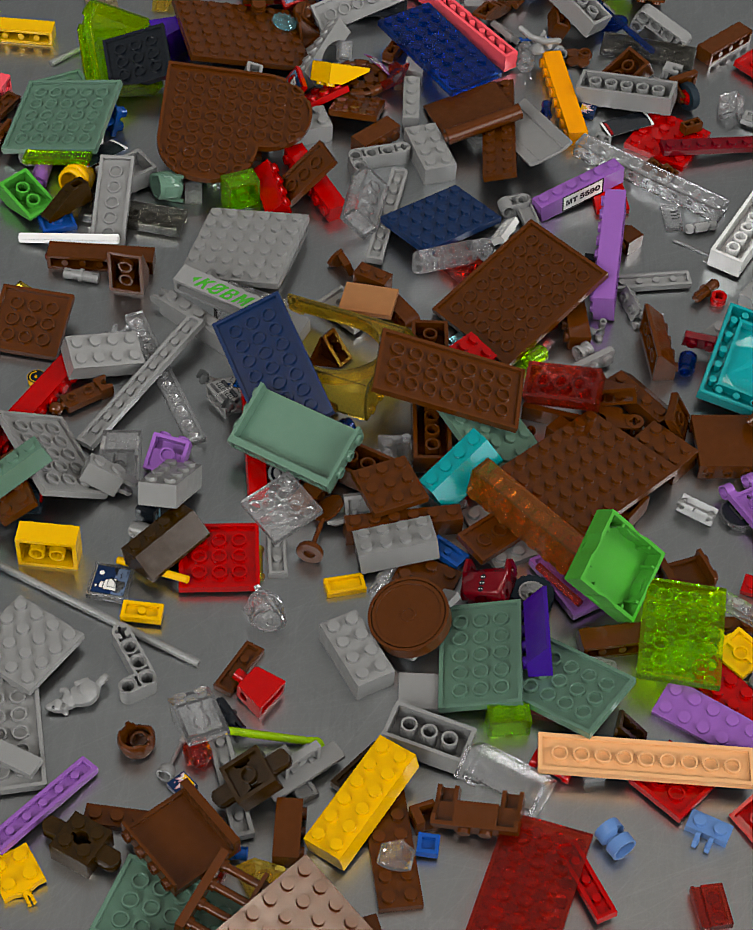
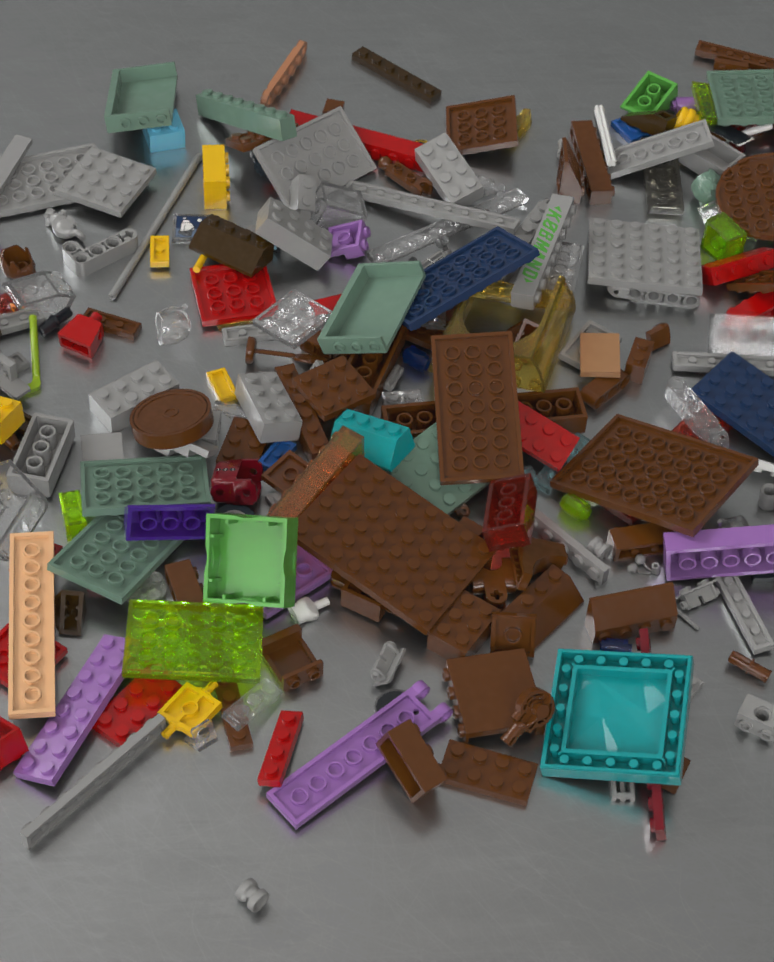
camera: 80 degrees right, 0 degrees up
red bush [710,290,727,307] -> none

